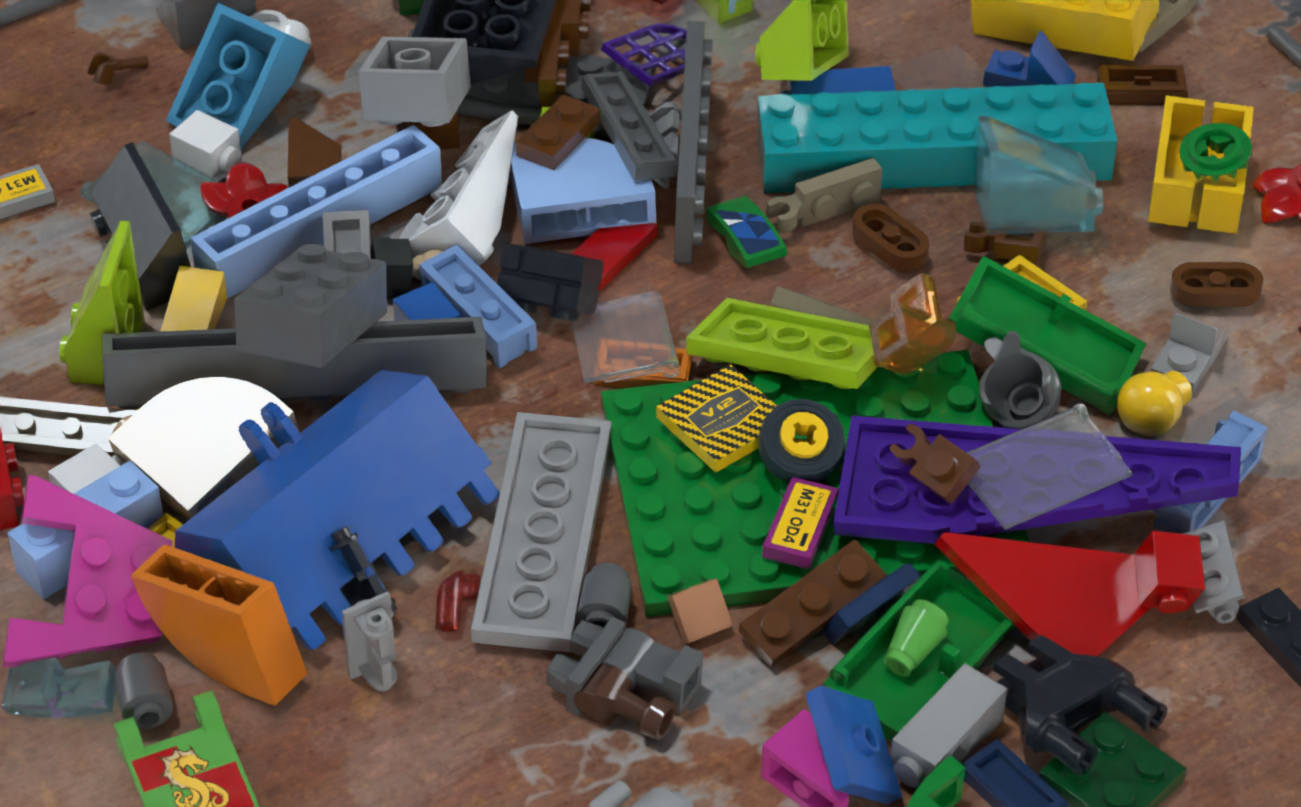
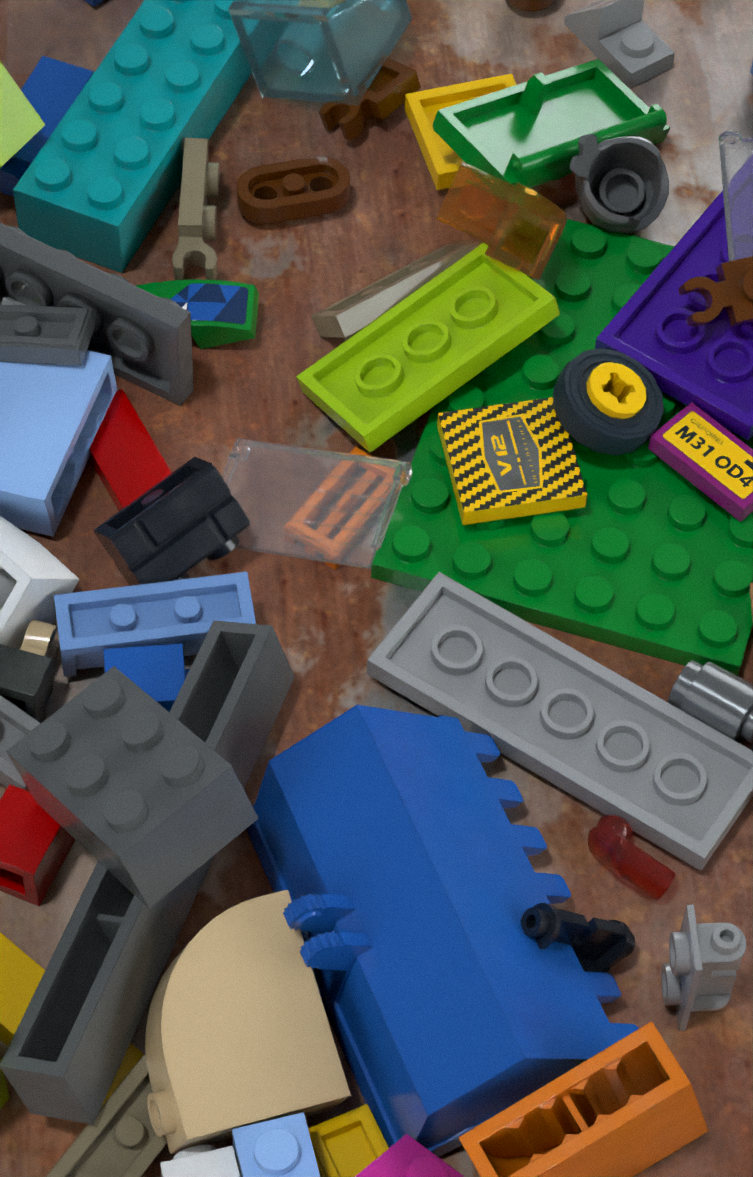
camera: 65 degrees left, 10 degrees up
yellow piece [1117,370,1192,437] -> none

